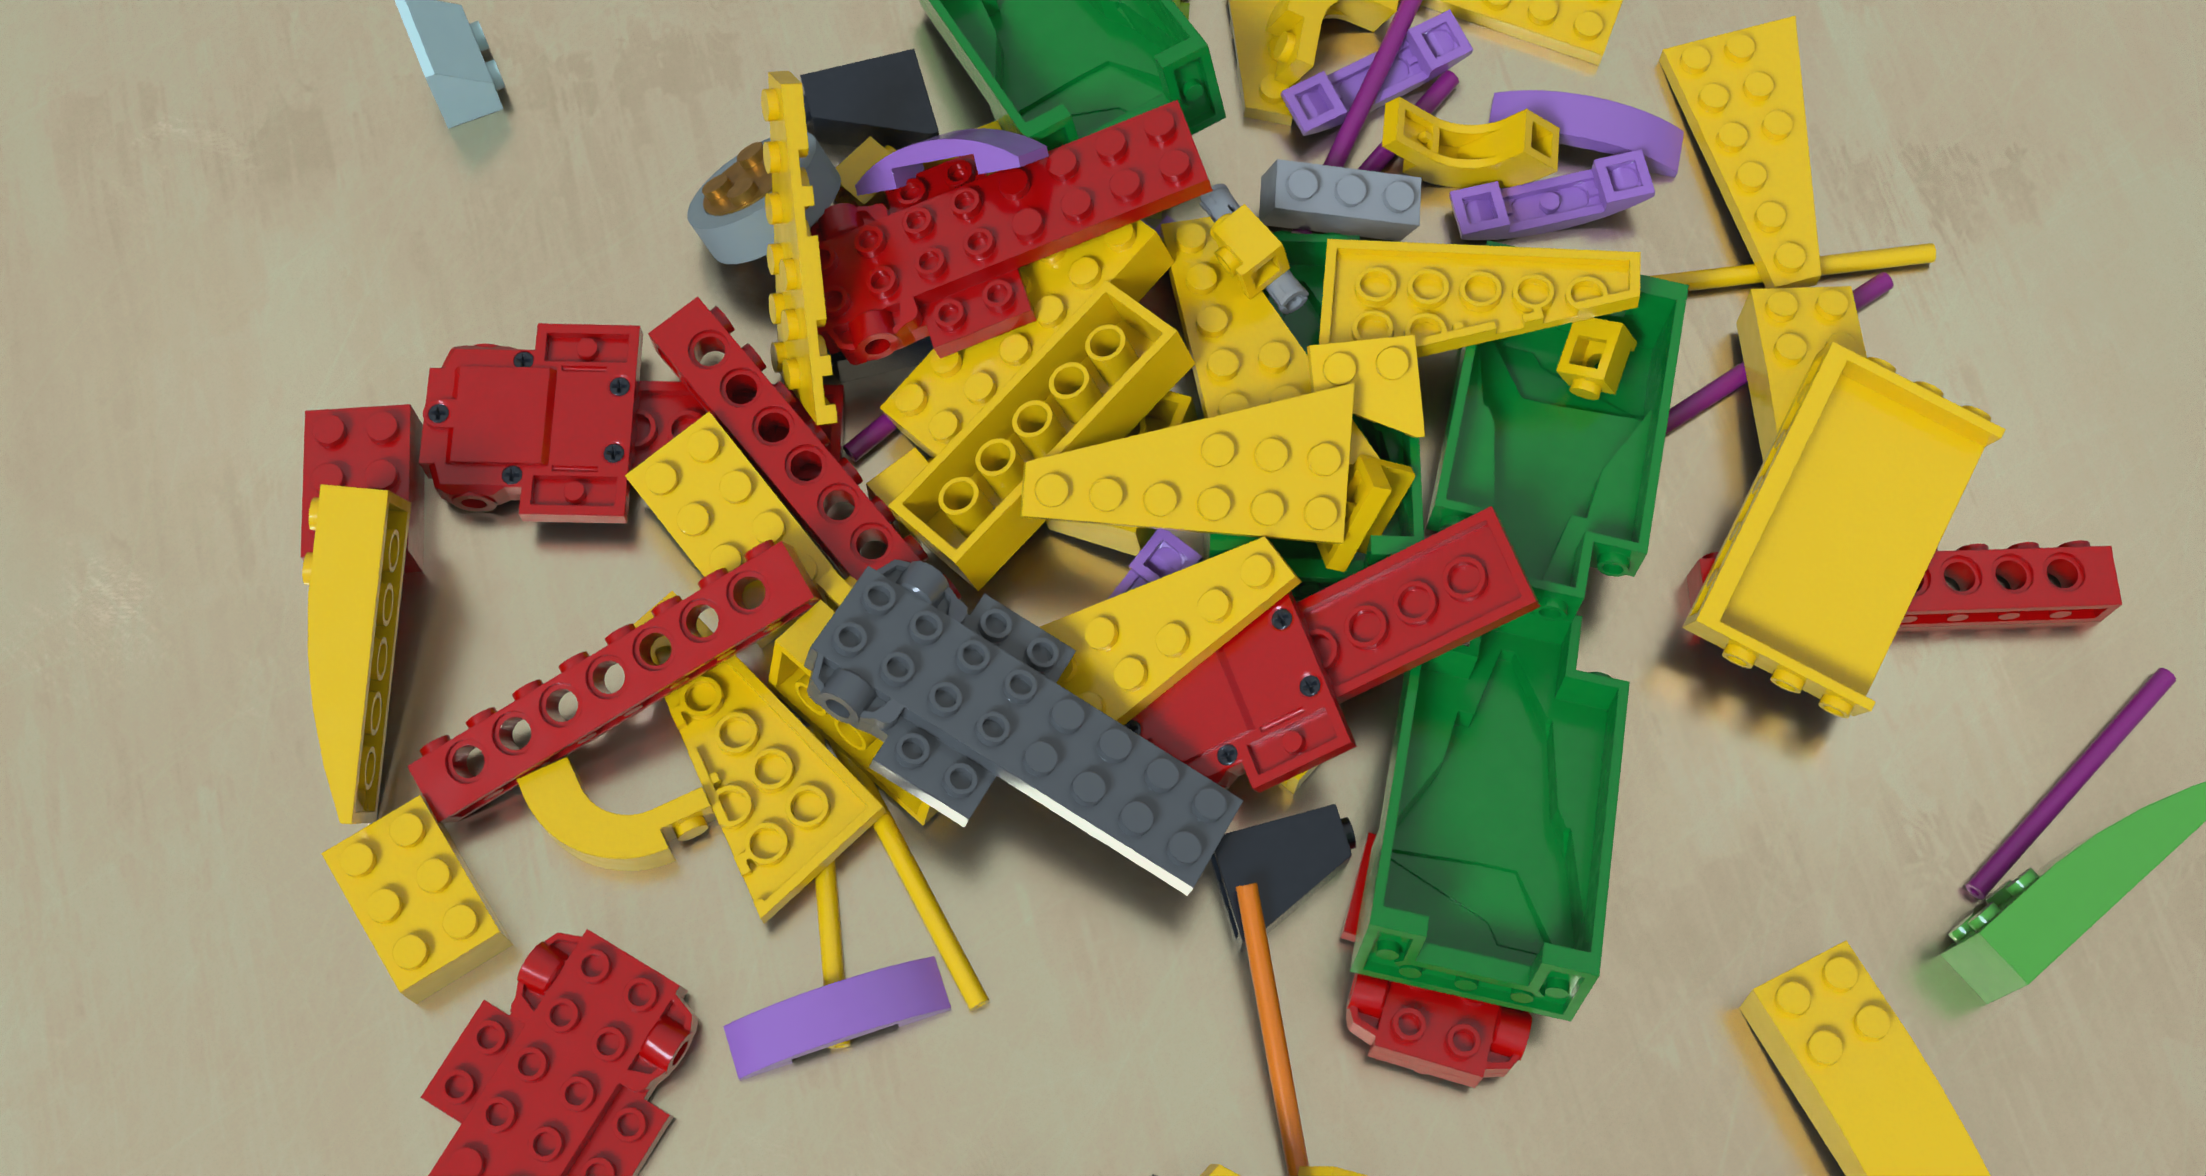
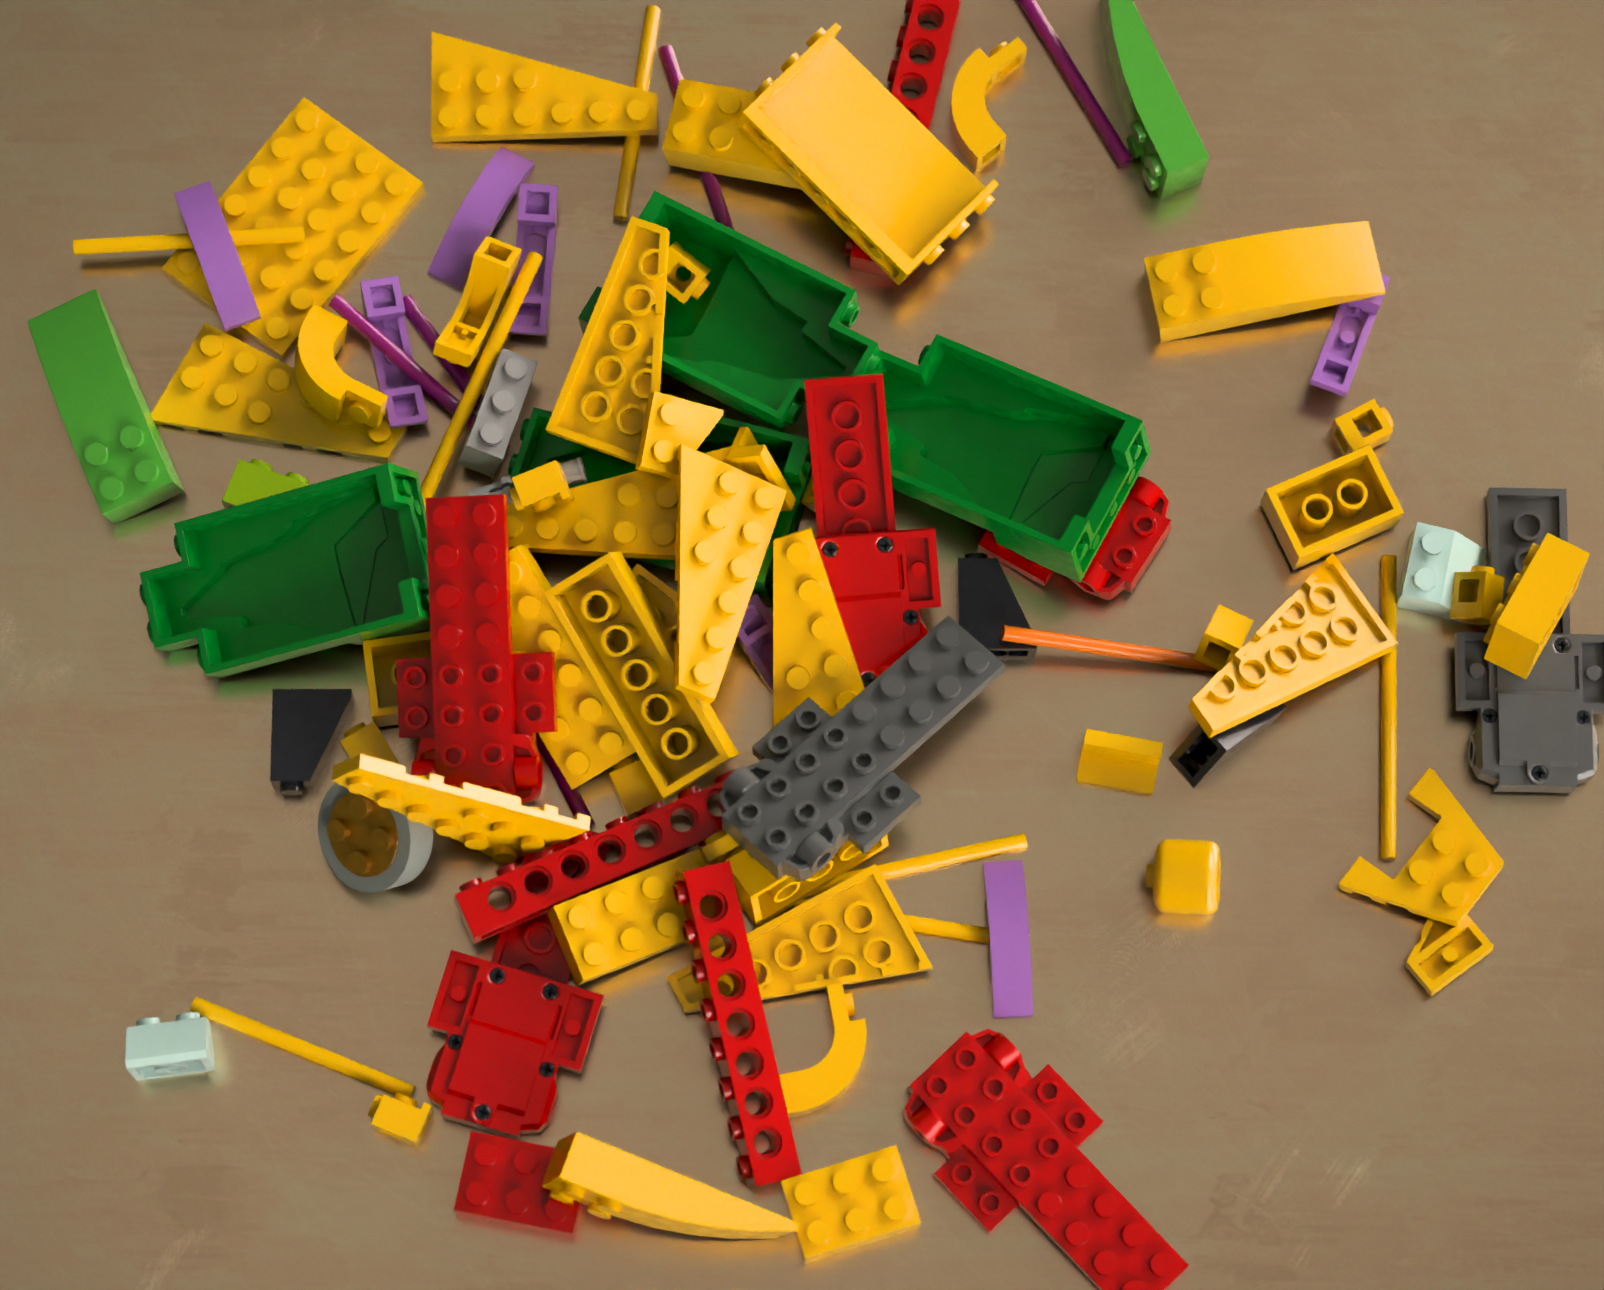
camera: 75 degrees left, 5 degrees up
medium lavender slope [855,128,1049,196] -> none
none -> yellow piece [190,997,416,1098]
none -> yellow brick [368,1093,433,1148]
none -> yellow piece [420,251,543,510]
none -> yellow arch [949,37,1027,171]
none -> yellow panel [1076,729,1164,796]

